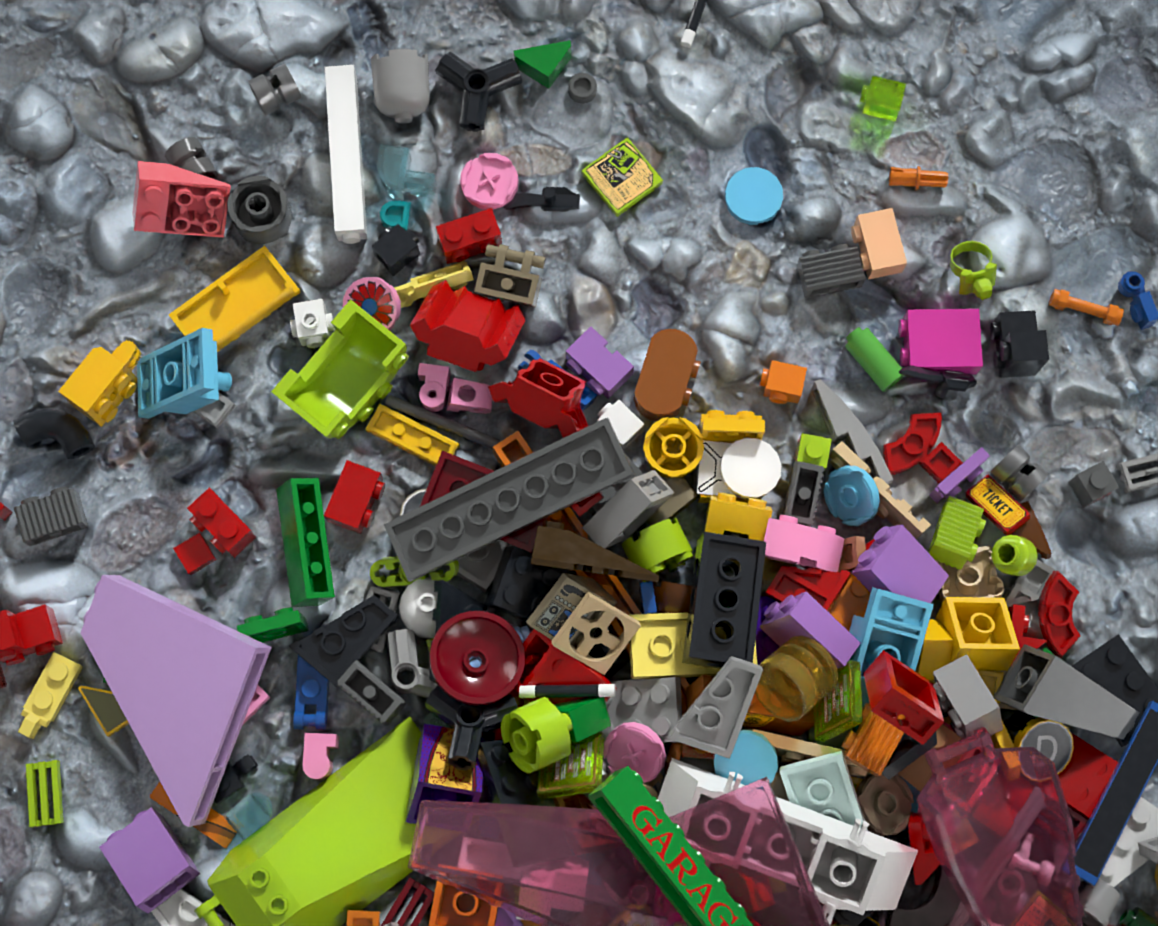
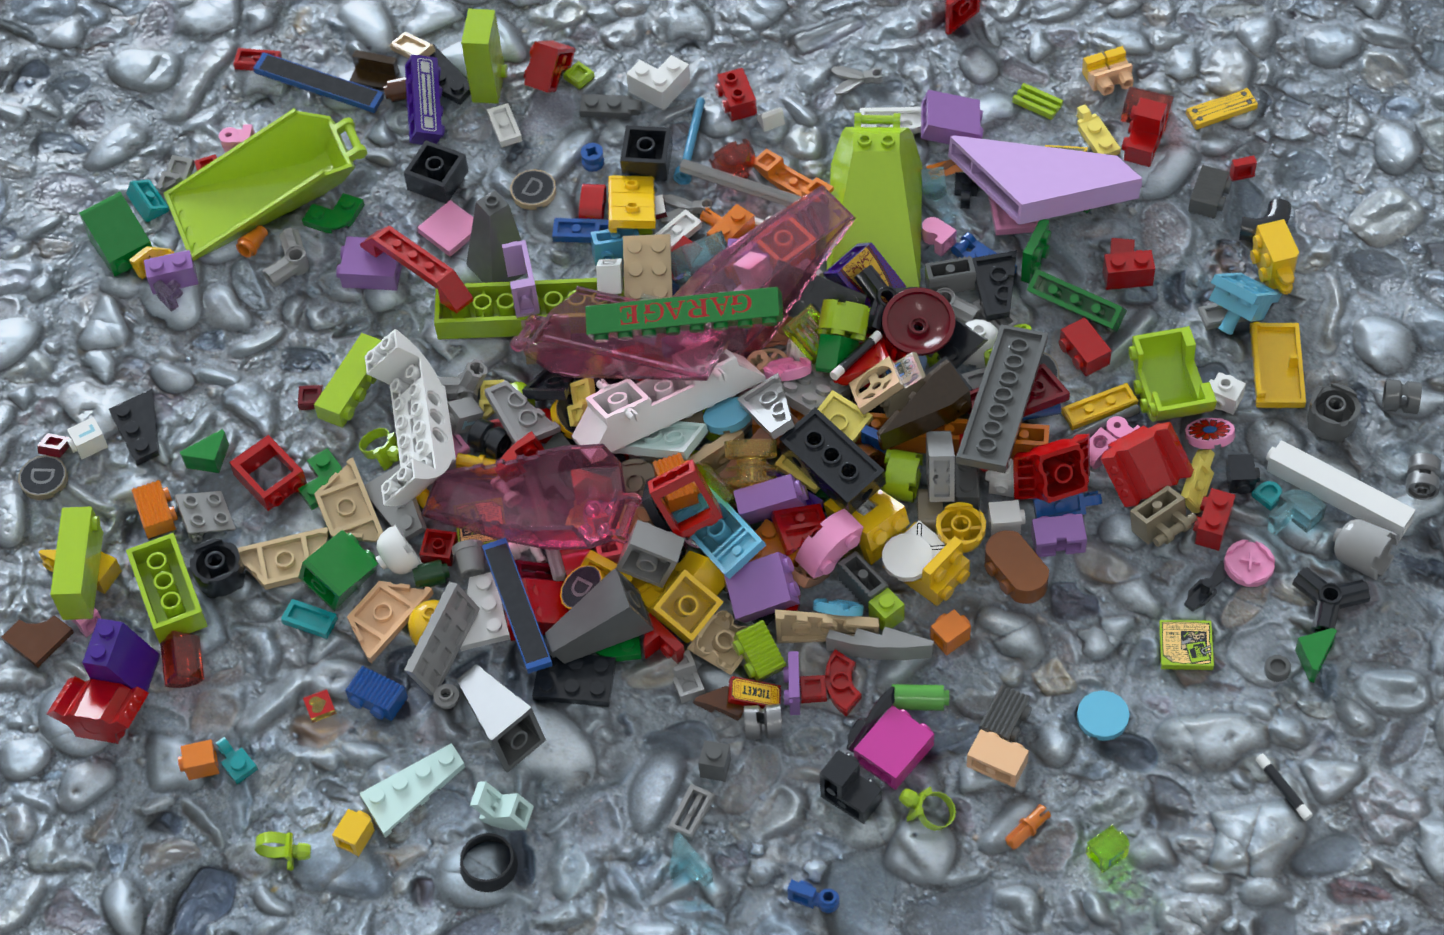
camera: 135 degrees right, 20 degrees down
coral slope [132,161,231,238] -> none
lime head [991,535,1038,577] -> none
red tile [1038,571,1081,658] -> none
orange bar [1049,289,1124,326] -> none

